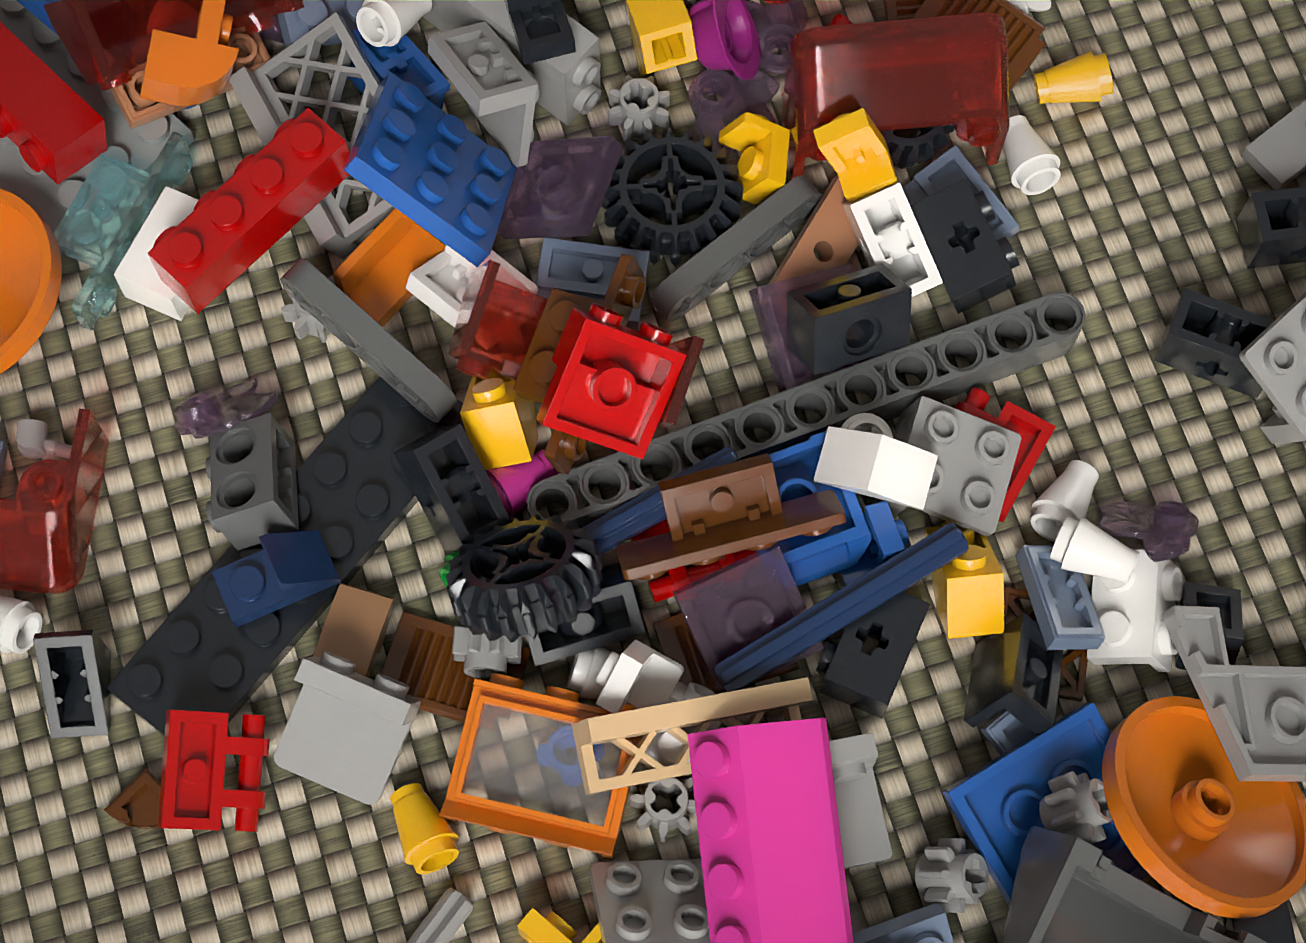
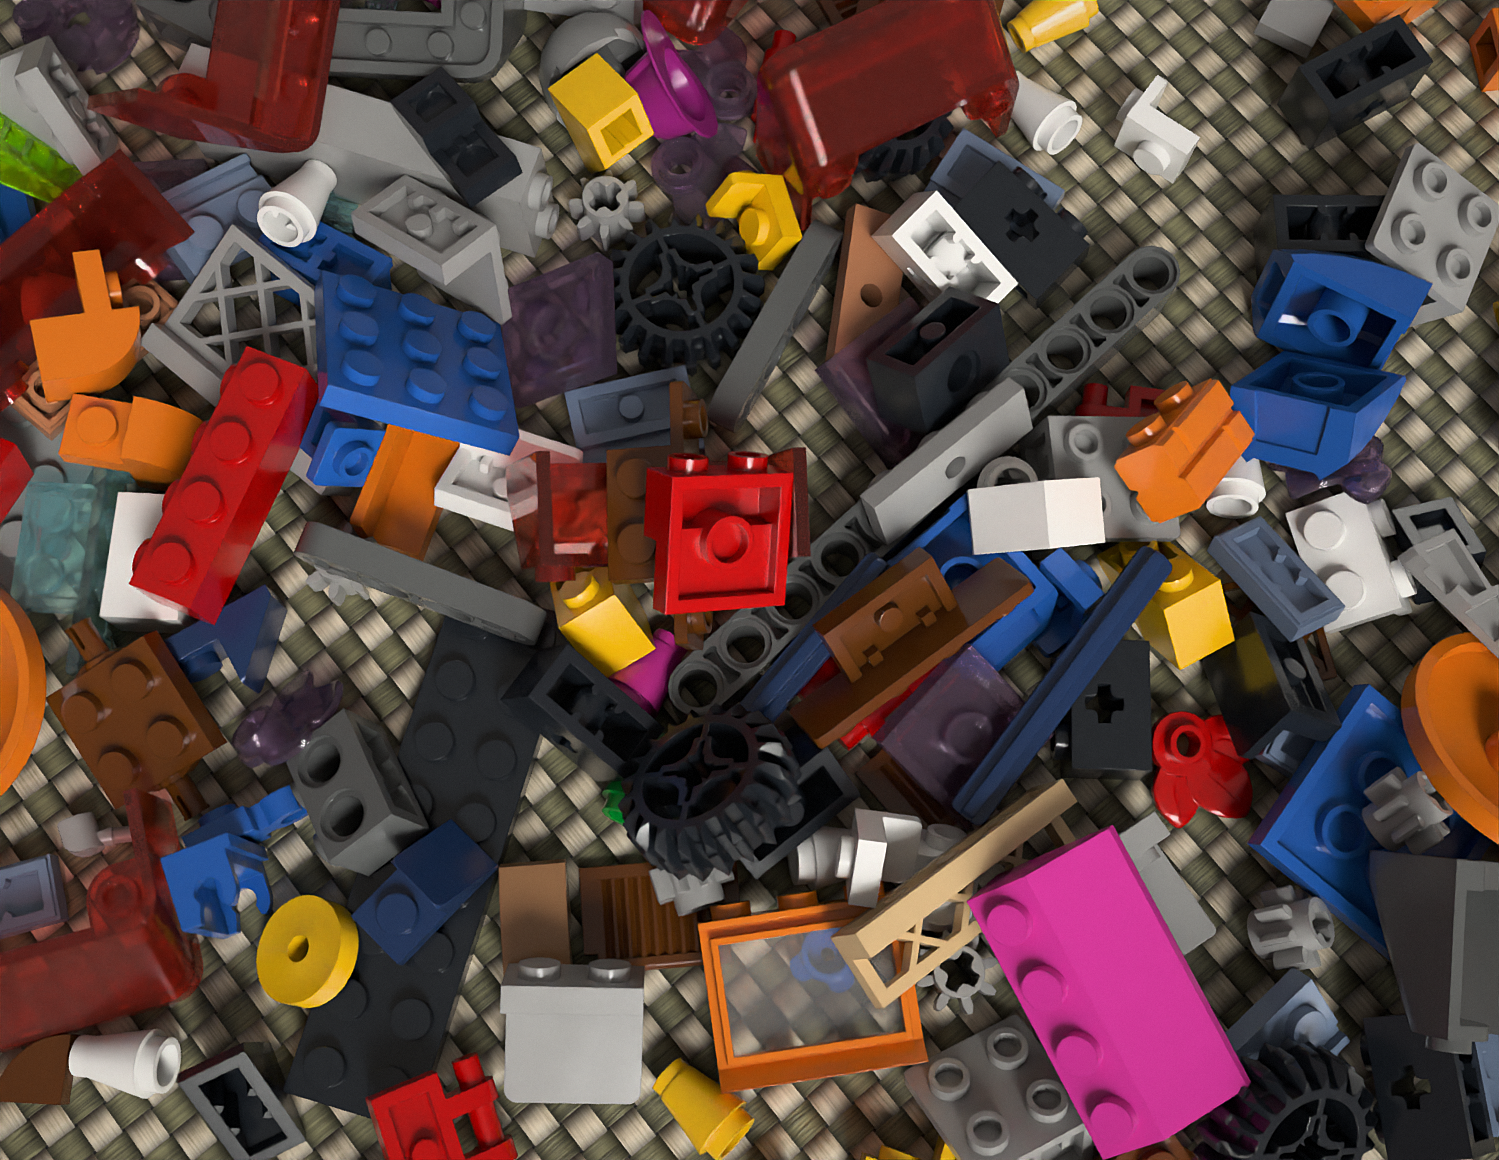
camera: 20 degrees left, 5 degrees up
yellow bracket [813,108,898,203] -> none
white cone [1050,517,1140,584] -> none
none -> reddish brown plate [46,617,227,821]
none -> orange brick [58,393,204,491]
none -> blue hinge [160,832,273,939]
none -> dark blue slope [163,584,288,694]
none -> blue plate [181,785,308,848]
none -> yellow piece [256,895,359,1008]
none -> blue bracket [299,398,386,487]
none -> clear light blue piece [320,189,358,234]
none -> light grey tile [860,377,1033,546]
none -> white bracket [1114,75,1200,184]
none -> orange brick [1114,378,1255,523]
none -> red plate [1151,711,1253,829]
none -> blue slope [1230,351,1406,480]
none -> blue slope [1251,249,1433,370]

